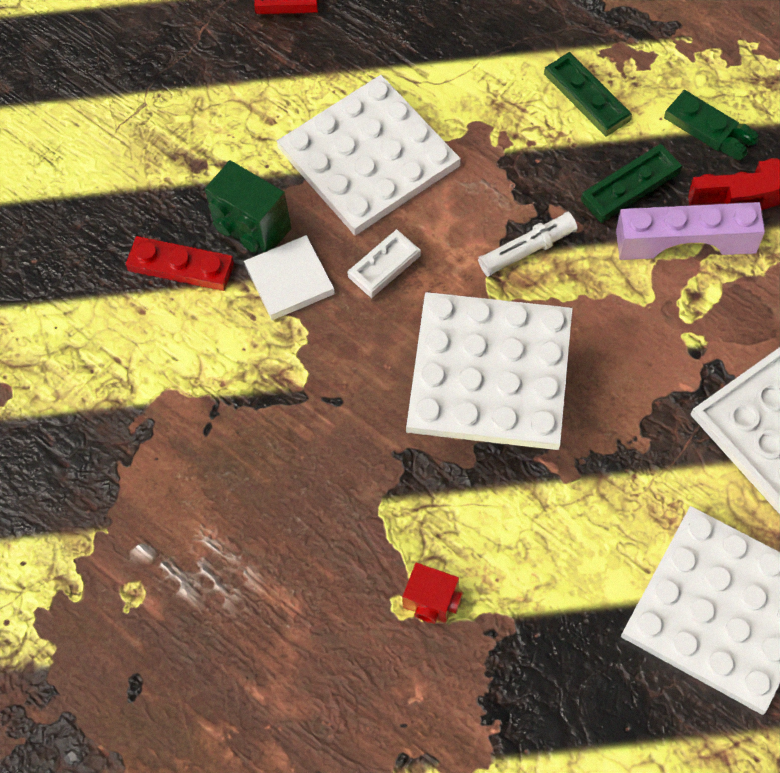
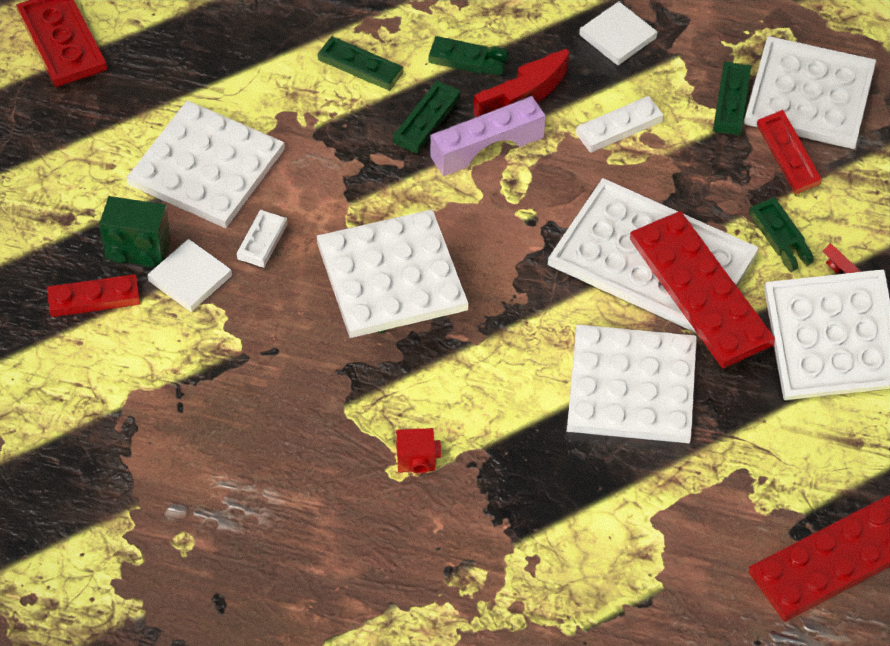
camera: 30 degrees left, 10 degrees down
white pin [478,212,578,277] -> none

